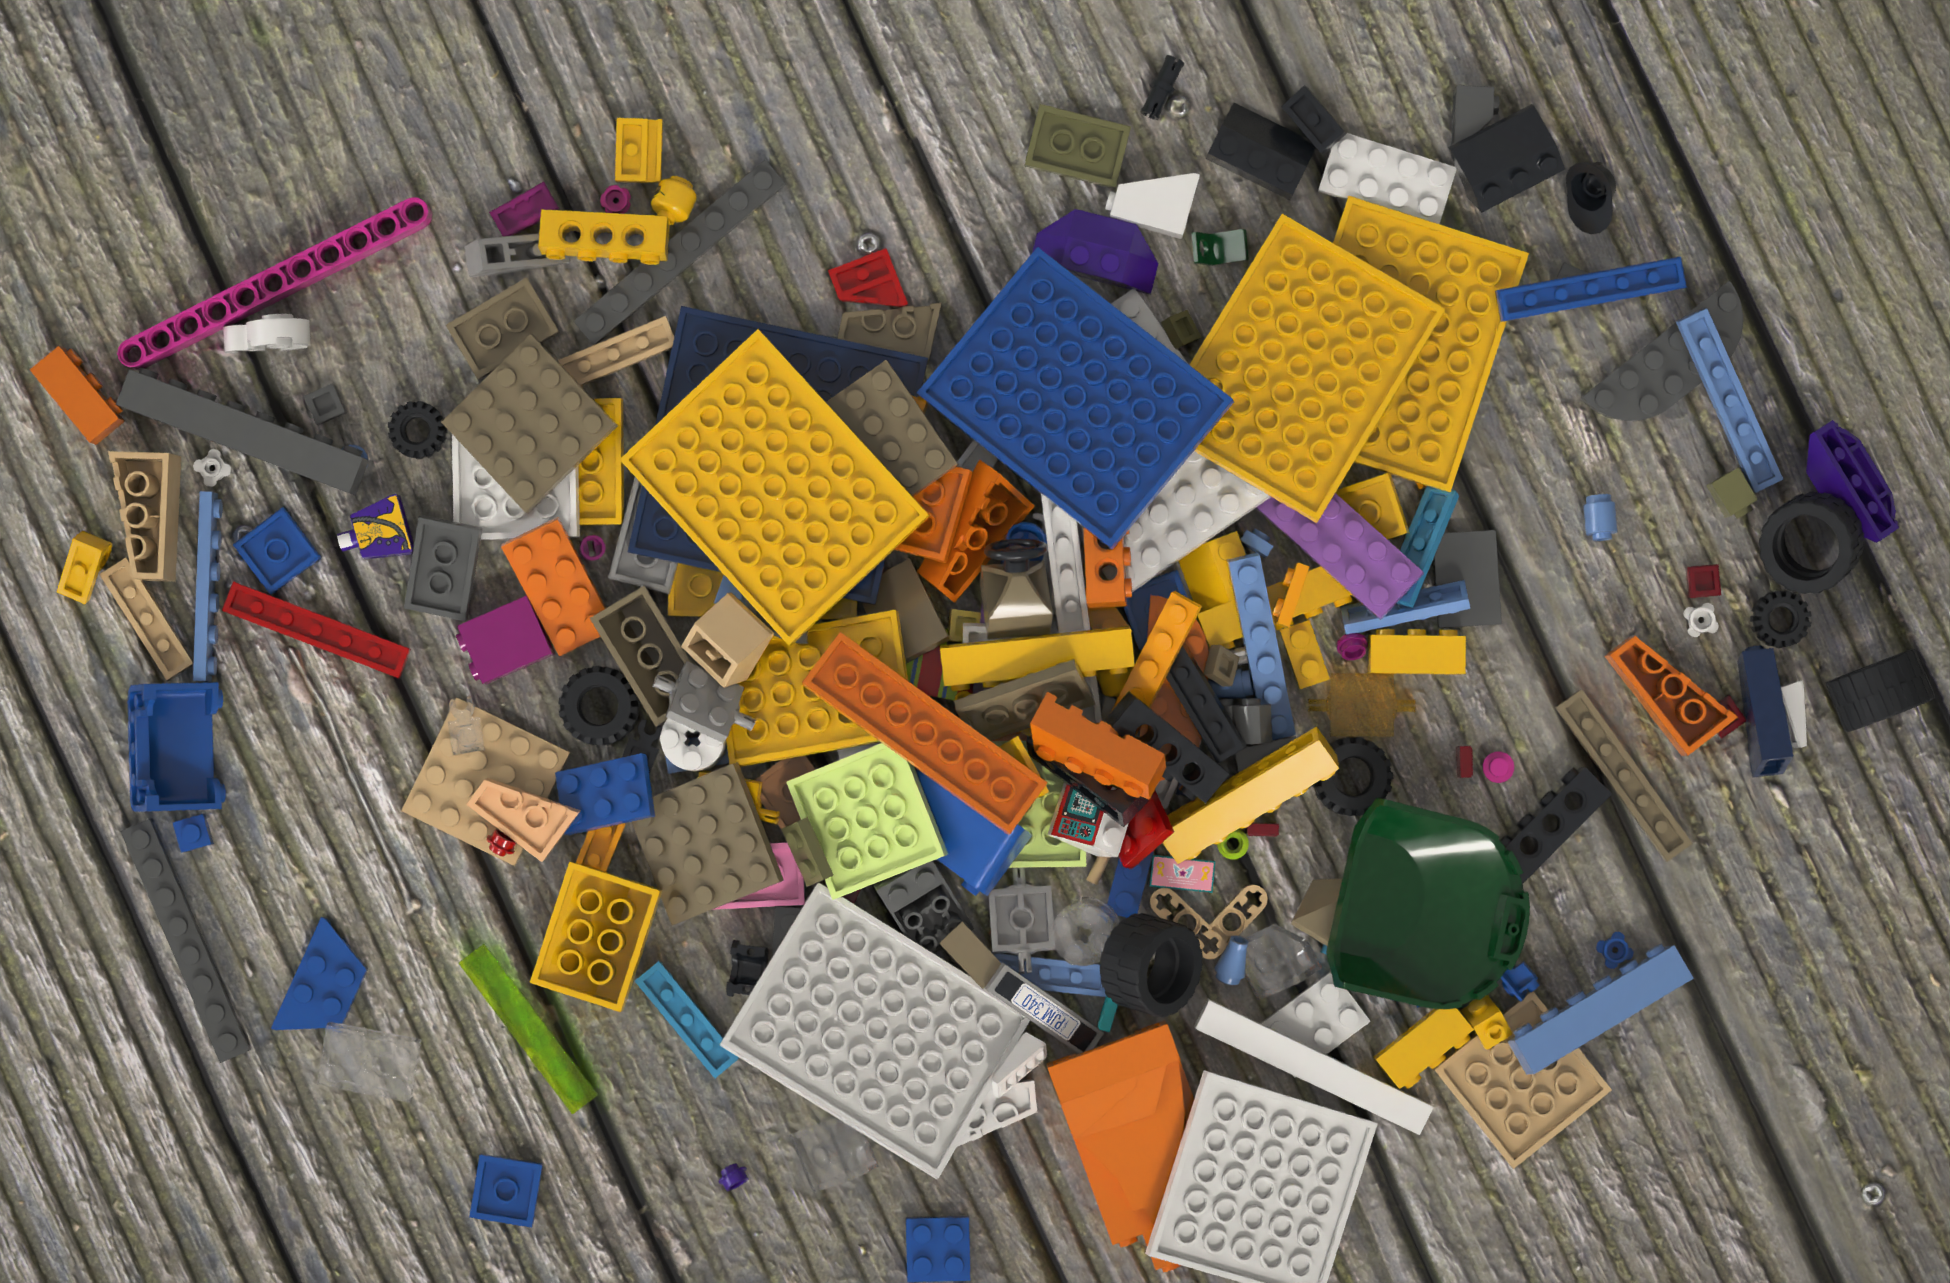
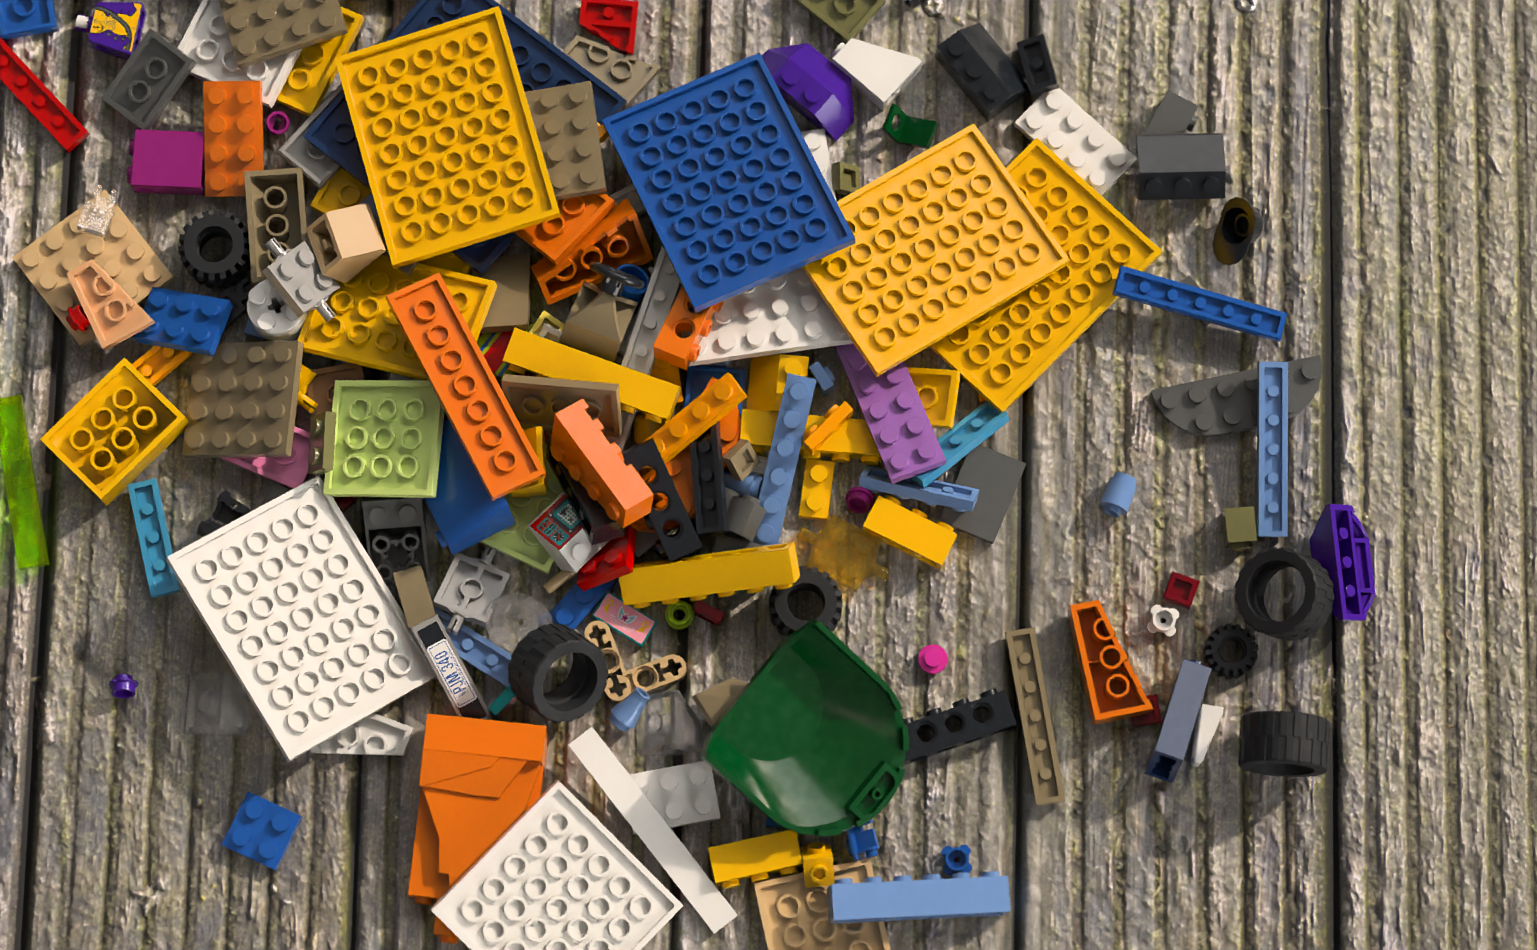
camera: 25 degrees right, 10 degrees down
white slope [992,1032,1047,1098] -> none
dark red tile [1456,746,1473,778] -> none

